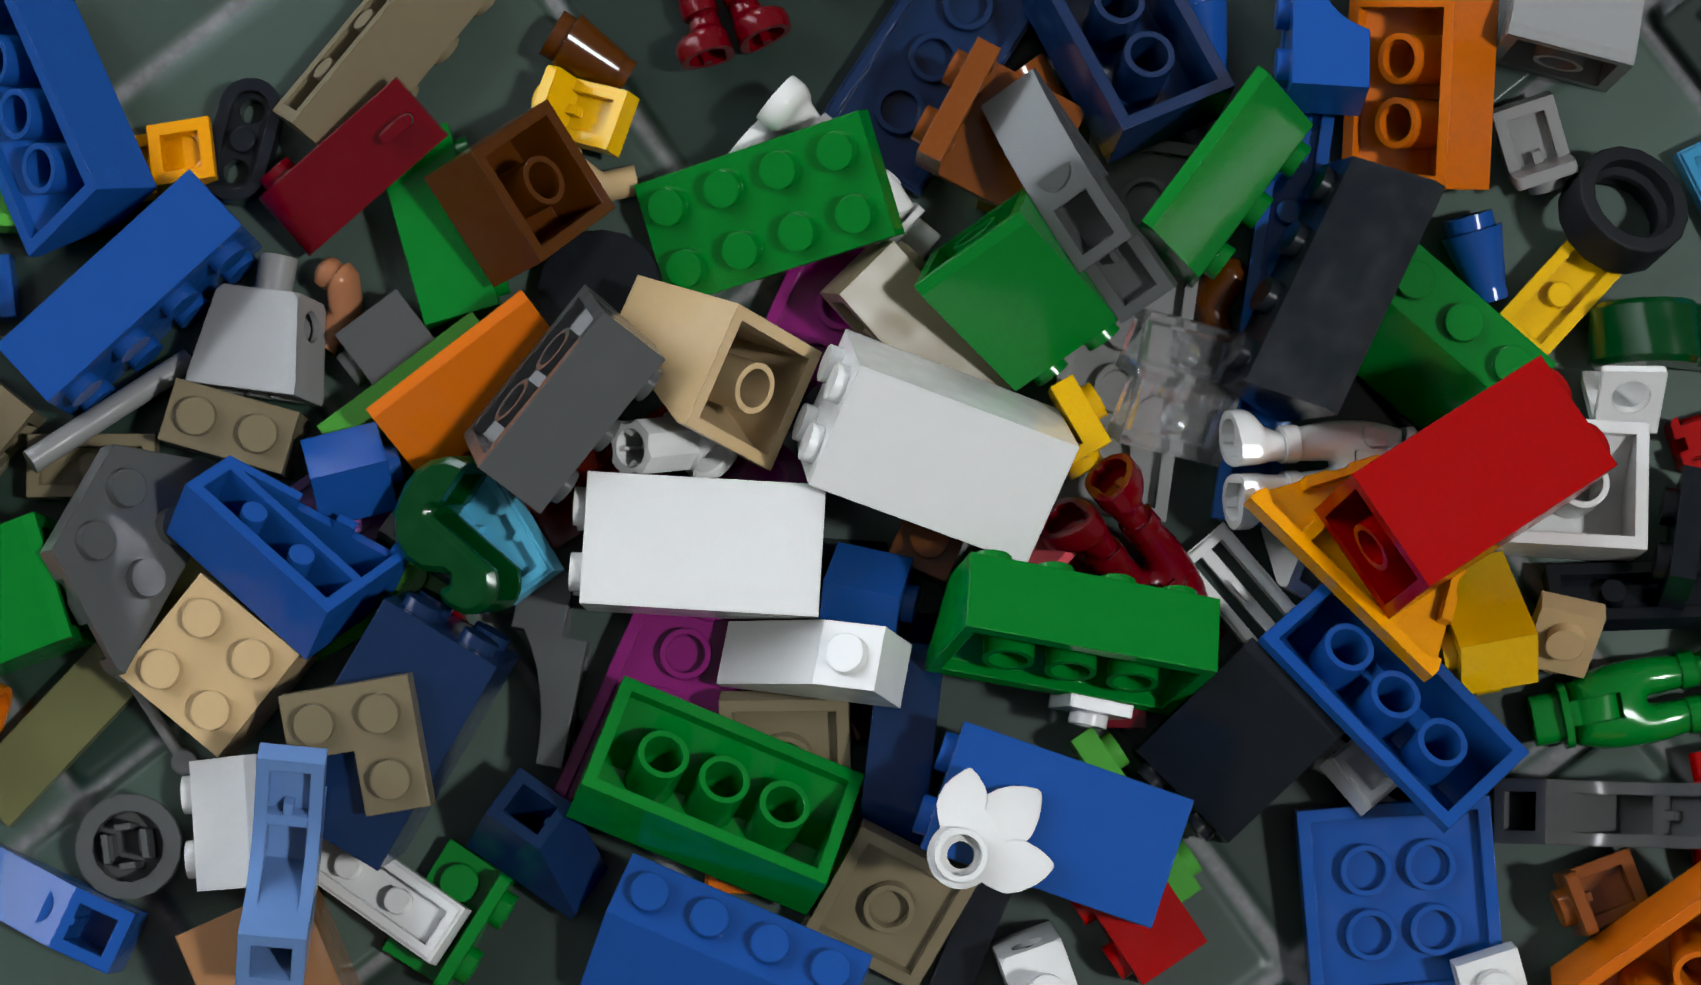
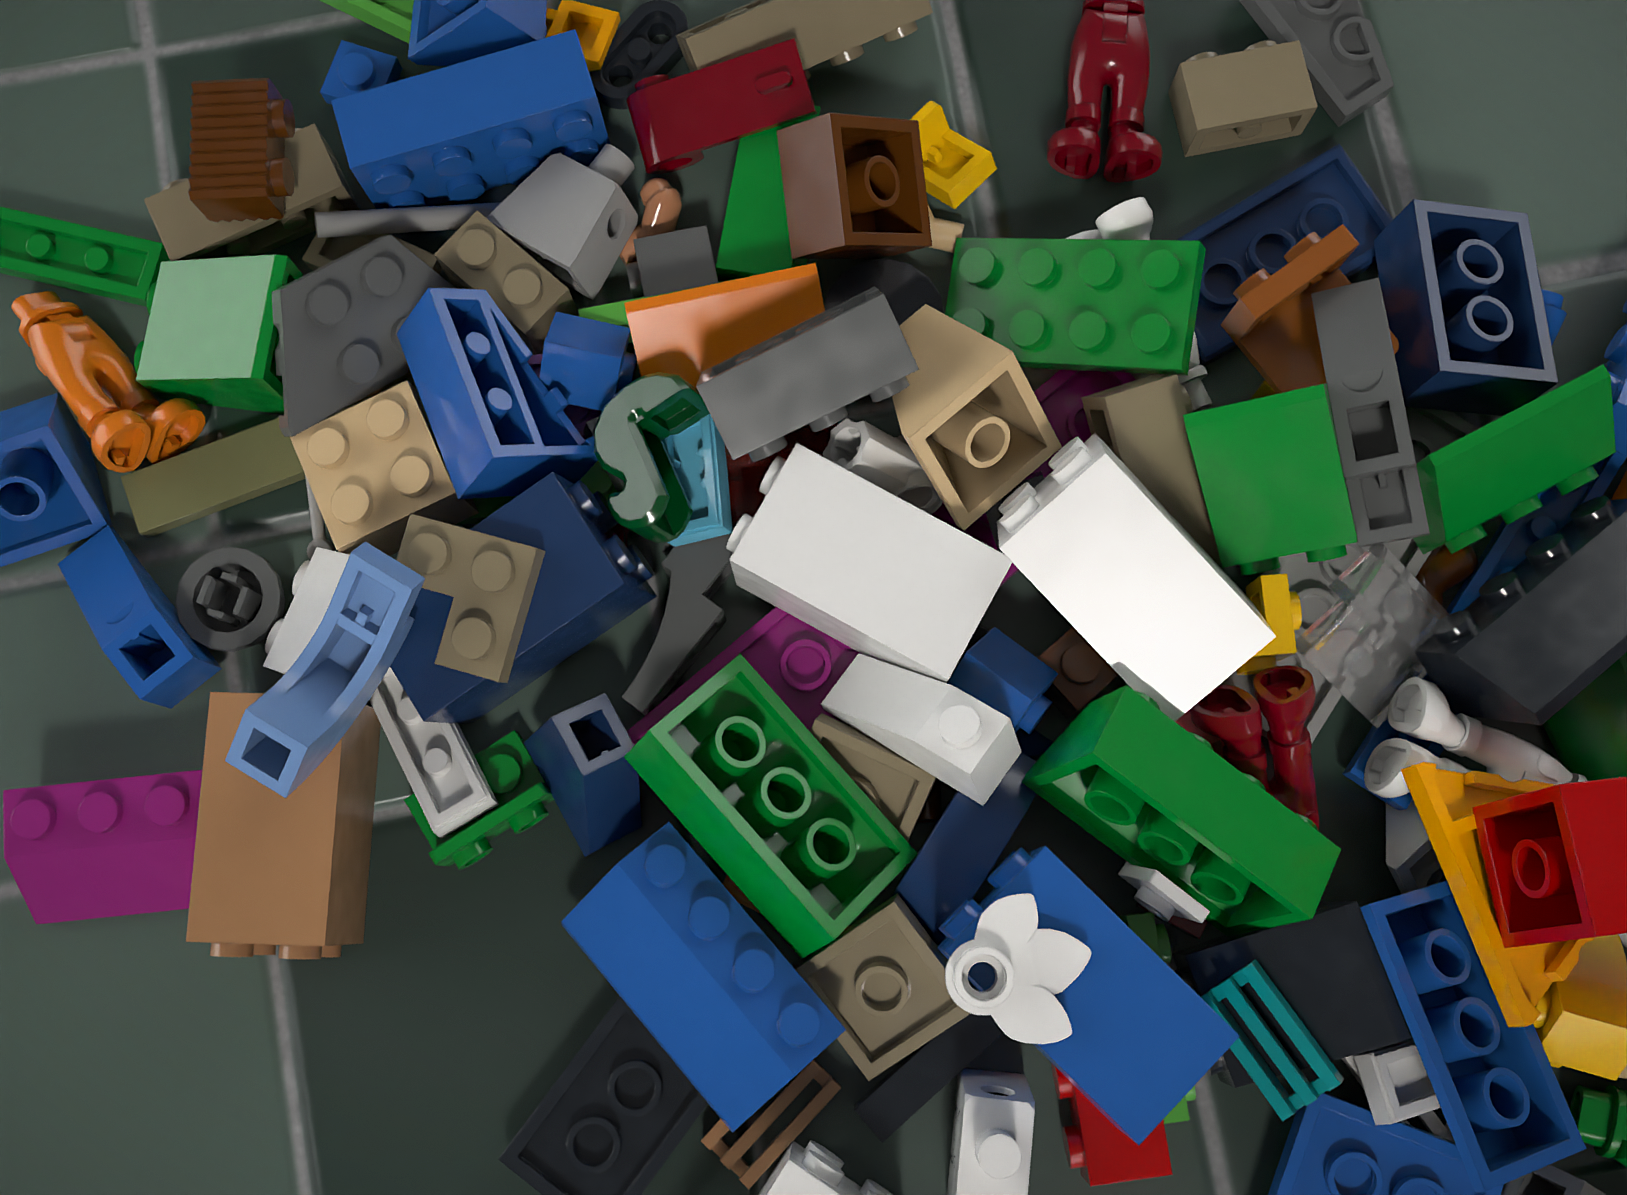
camera: 30 degrees right, 5 degrees down
reddish brown cone [539,11,637,89] -> none
white tile [1187,522,1295,643] -> none
none -> teal tile [1200,959,1344,1121]

